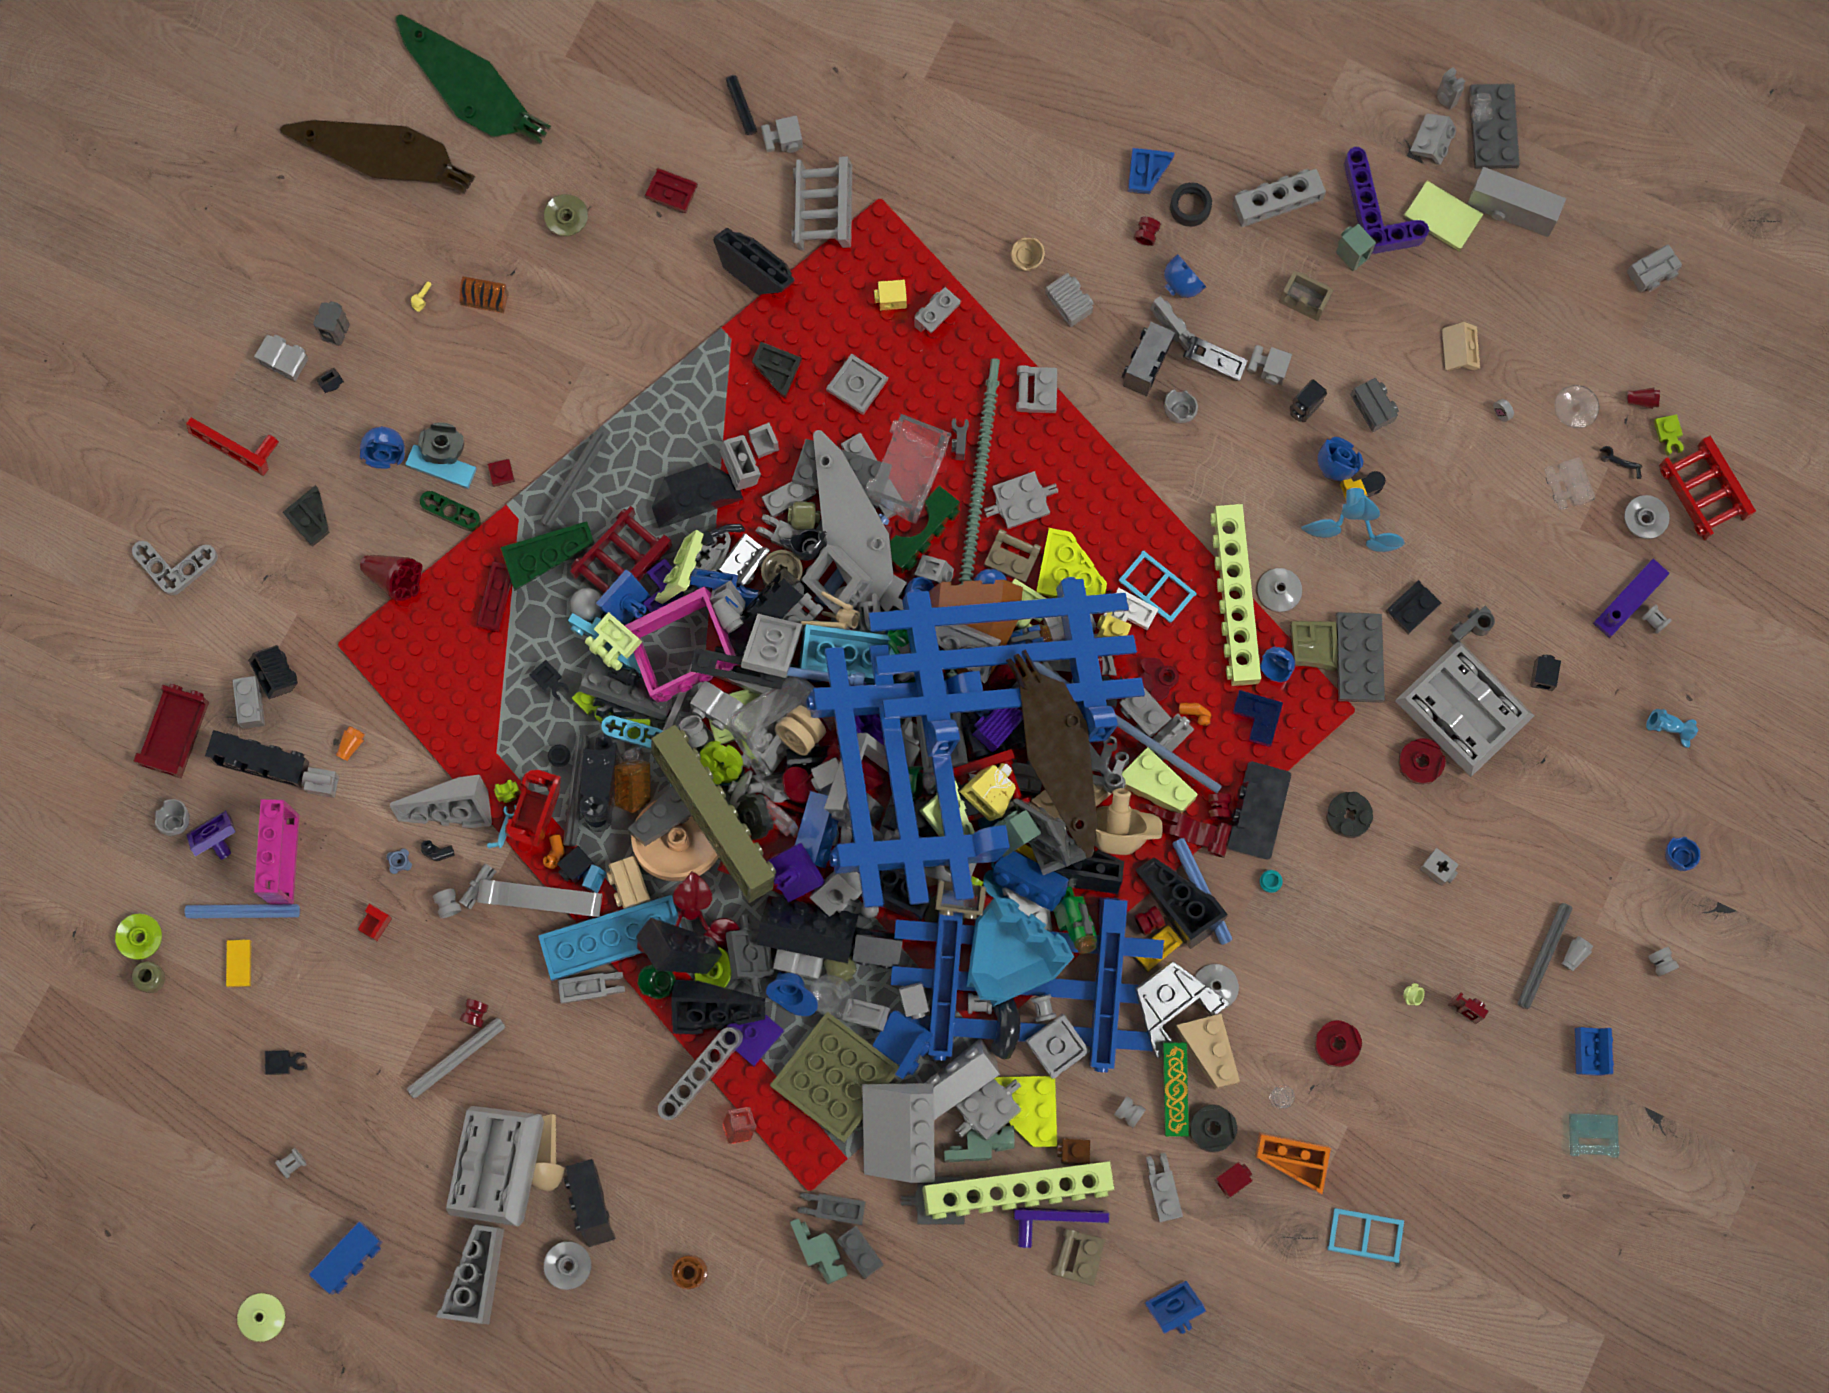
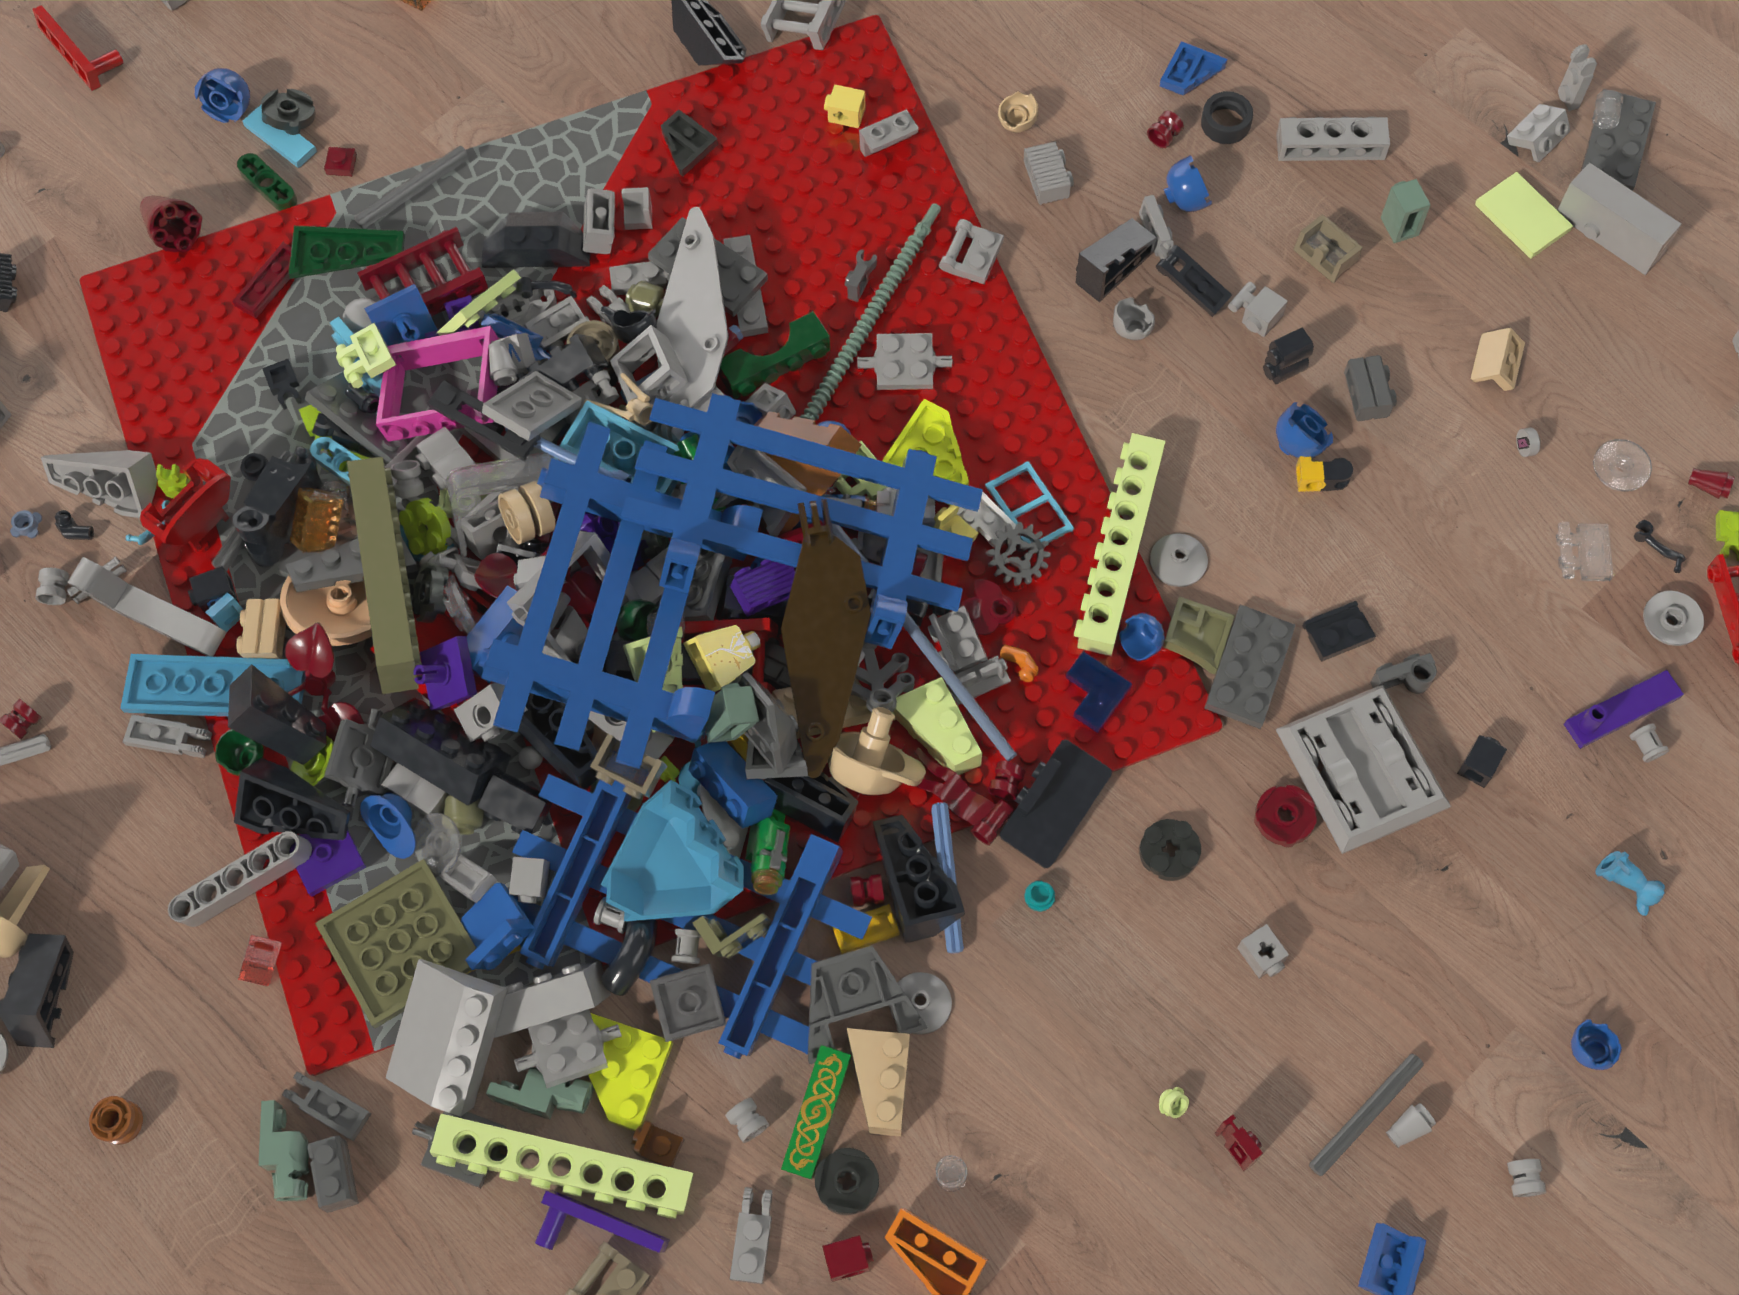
camera: 25 degrees right, 10 degrees down
pearl dark grey wing [282,485,330,547] -> none
black plate [316,368,344,394] -> none
orange cone [336,726,365,761] -> none
orange arm [543,835,565,869] -> none
light grey plate [826,354,888,414] -> none
clear windscreen [865,414,951,524] -> none
dark tan plate [984,529,1041,584] -> none
dark azure plant [1301,488,1405,552] -> none
dark red plate [1315,1020,1362,1067] -> none
dark purple beam [1344,147,1429,254] -> none
none -> olive bracket [692,913,772,959]
none -> dark grey gear [986,522,1051,586]

